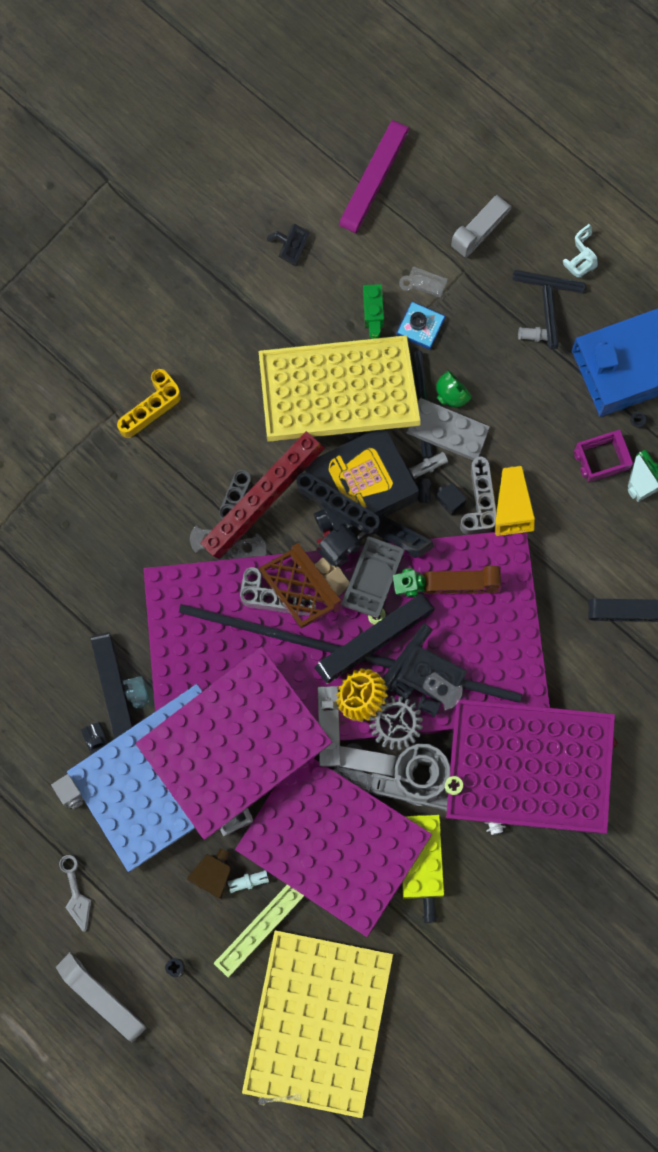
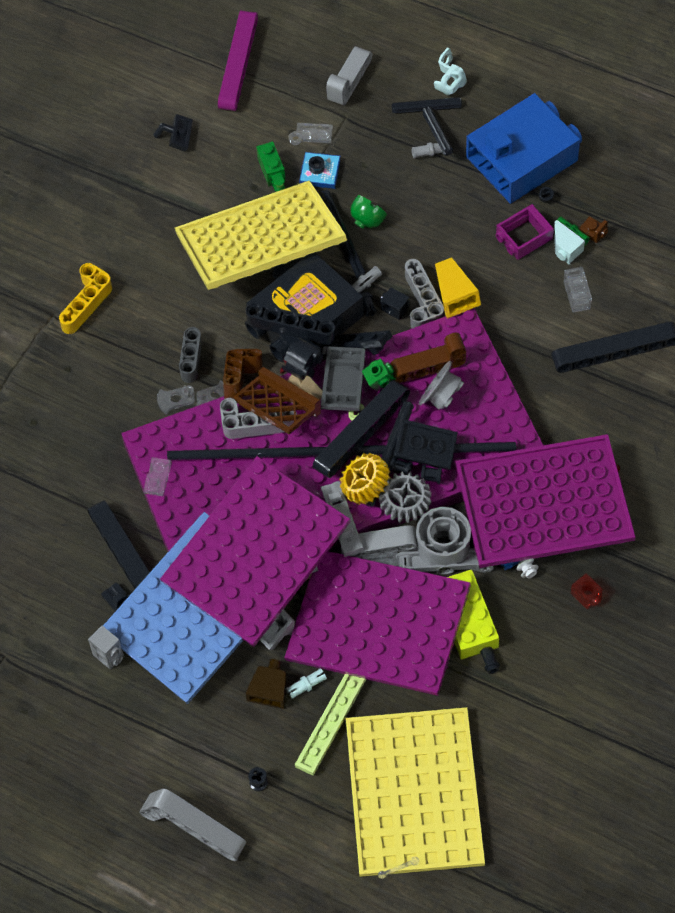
camera: 15 degrees left, 15 degrees down
light grey piece [59,855,91,932] -> none
clear light blue brick [123,676,149,708] -> none
dark red brick [200,431,325,560] -> none
light grey plate [406,398,490,460] -> none
clear piece [423,672,462,710] -> none
yellowish green bush [445,776,463,795] -> none
none -> clear slope [143,457,172,496]
none -> reddish brown beam [223,349,263,399]
none -> light grey piece [418,361,464,410]
none -> clear brick [563,267,592,313]
none -> clear red brick [571,573,603,609]

